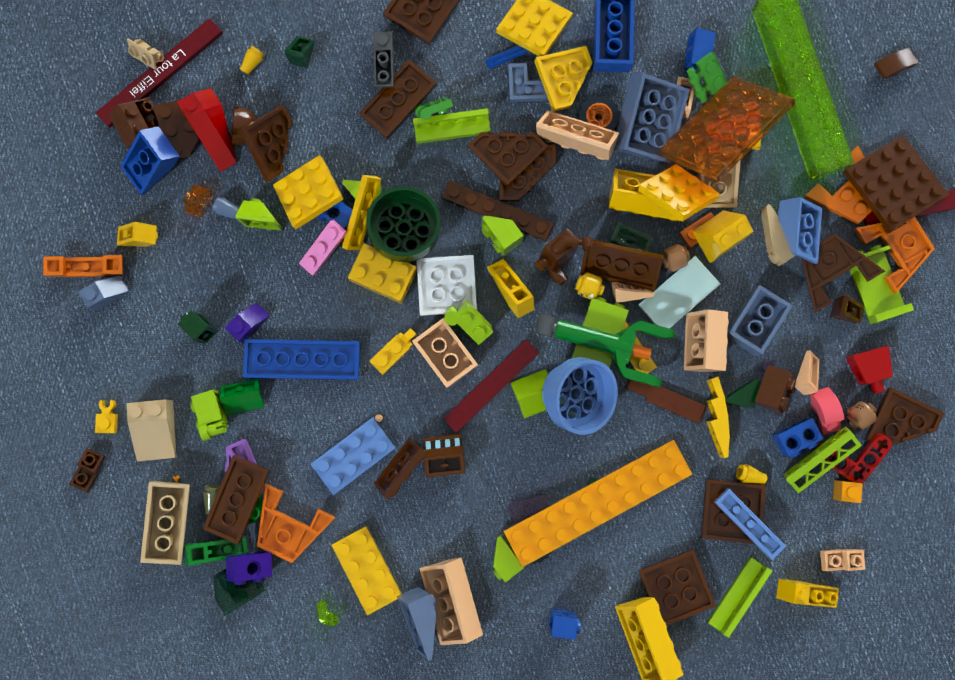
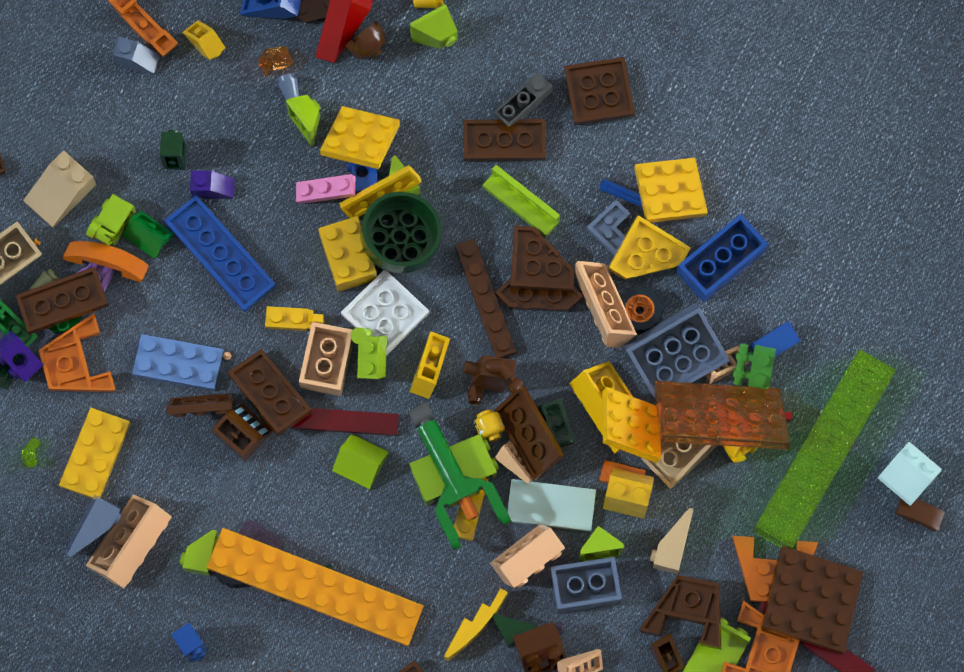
camera: 45 degrees right, 10 degrees down
yellow plate [95,400,118,433] -> none
reddish brown plate [239,104,292,182] -> none
dark green slope [285,36,315,68] -> none
bright green plate [415,97,453,120] -> none
lime slope [481,216,524,256] -> none
medium blue wheel [542,357,618,435] -> none
copper piece [625,380,707,424] -> none
medium nougat head [662,244,690,272] -> none
medium blue slope [778,197,822,264] -> none
none -> orange slope [63,241,149,282]
none -> reddish brown plate [228,349,312,436]
none -> lime slope [410,4,458,49]
none -> lime slope [579,526,624,562]
none -> light aqua slope [878,442,942,506]

